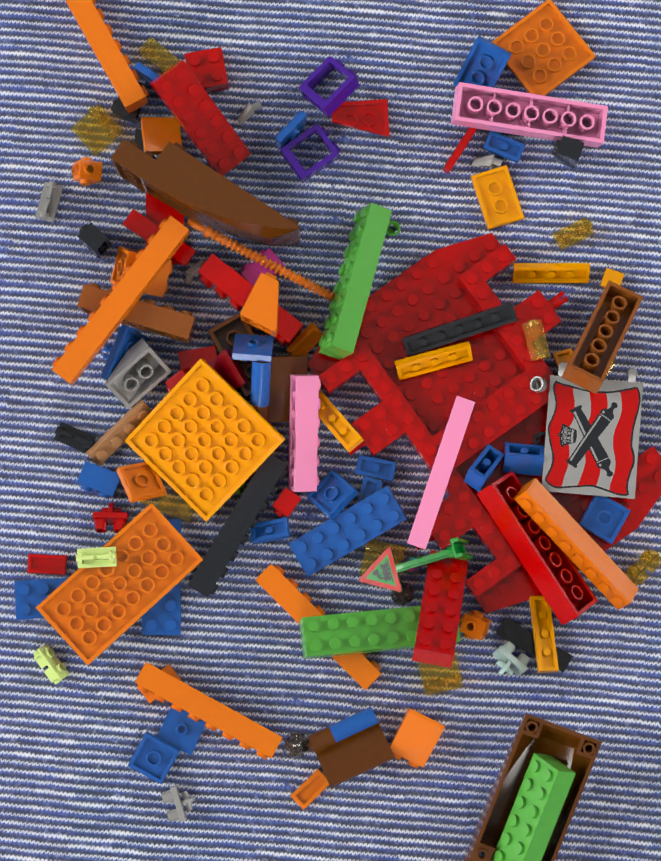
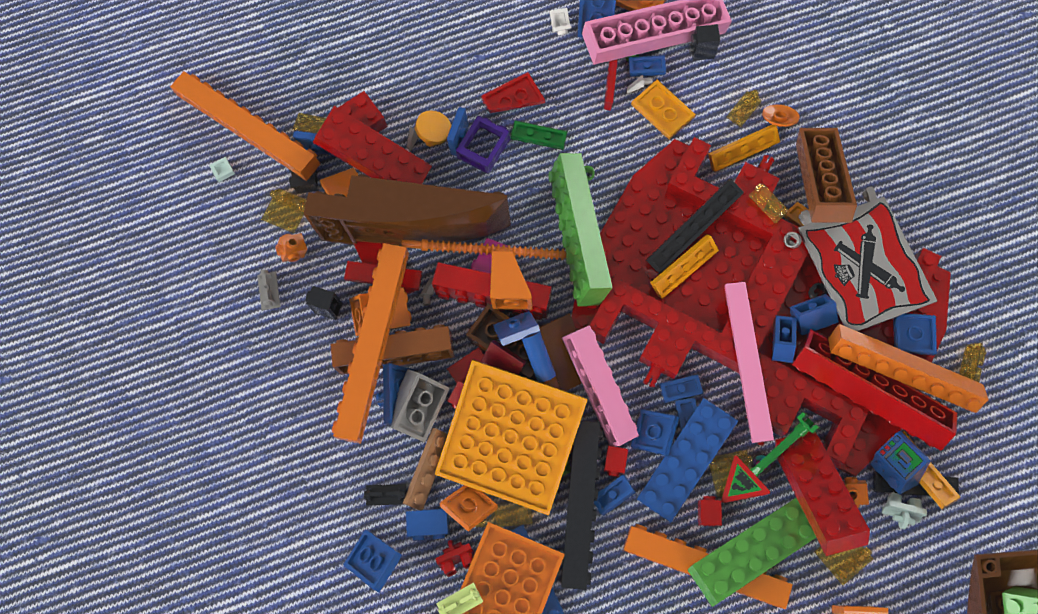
camera: 15 degrees left, 10 degrees down
orange tile [286,322,324,356] -> none
dark purple window [298,56,360,117] -> none
light orange plate [318,390,364,453] -> none
clear smoke gear [390,580,414,606] -> none
light orange tile [600,268,624,288] -> none
none -> light aqua plate [209,157,235,182]
none -> blue plate [343,529,402,592]
none -> light orange tile [414,110,451,147]
none -> green tile [511,121,568,150]
none -> white bracket [549,8,572,35]
none -> red brick [698,496,722,527]
none -> orange dish [762,104,800,127]
none -> blue slope [871,431,931,495]

